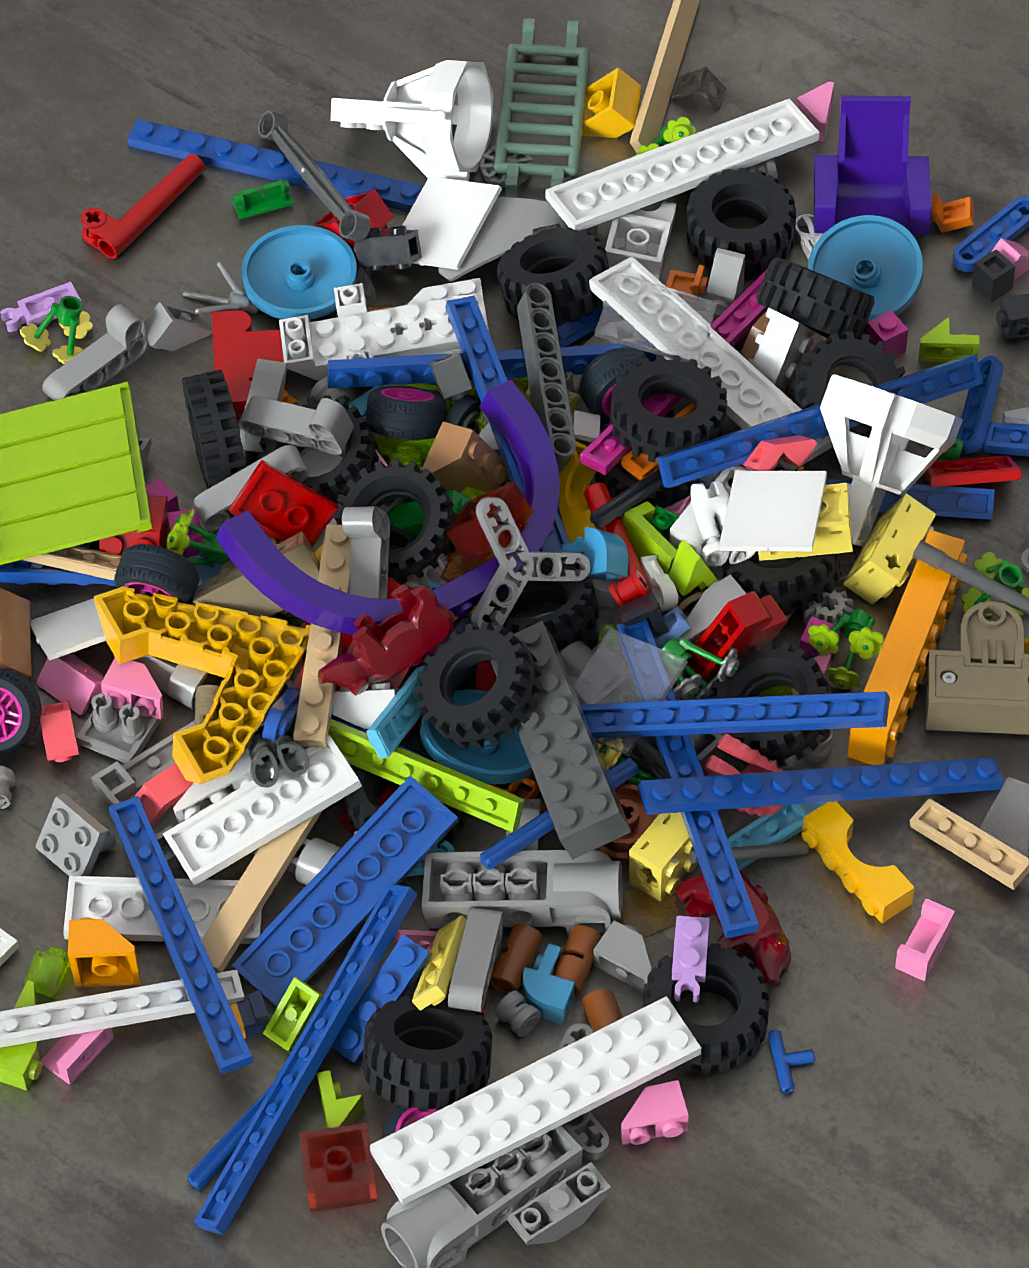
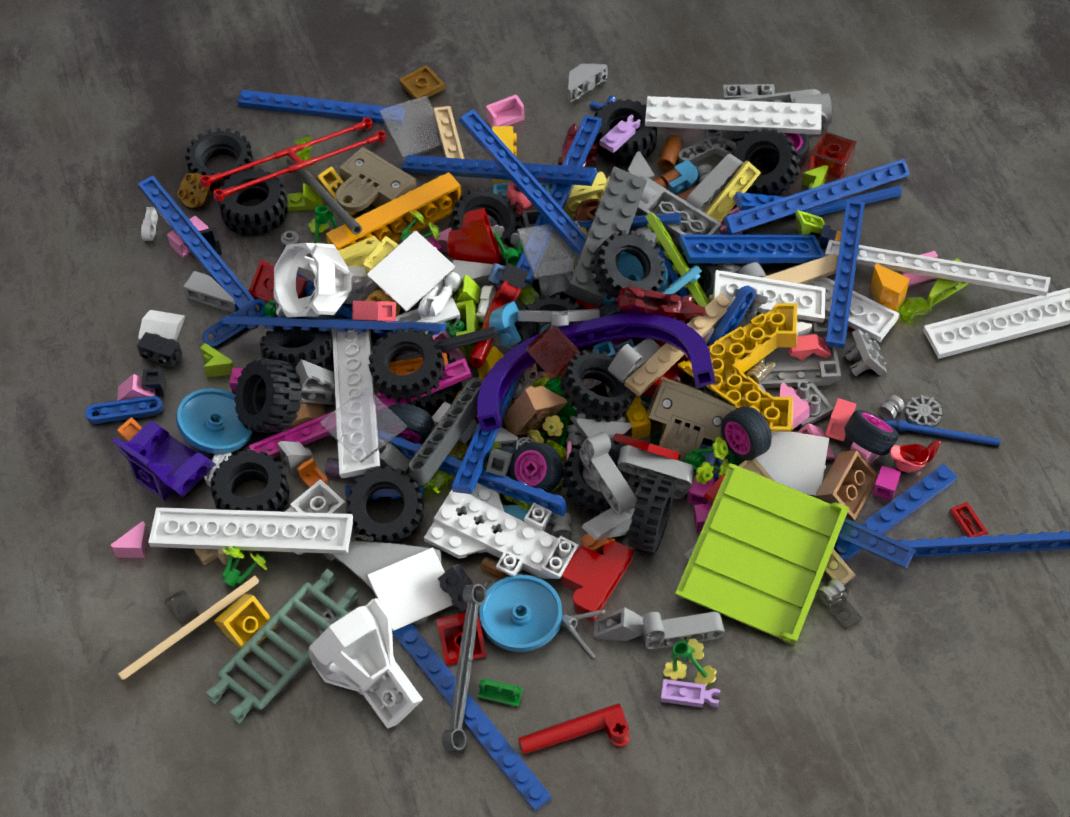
camera: 145 degrees left, 0 degrees up
none -> light grey slope [568,64,608,103]

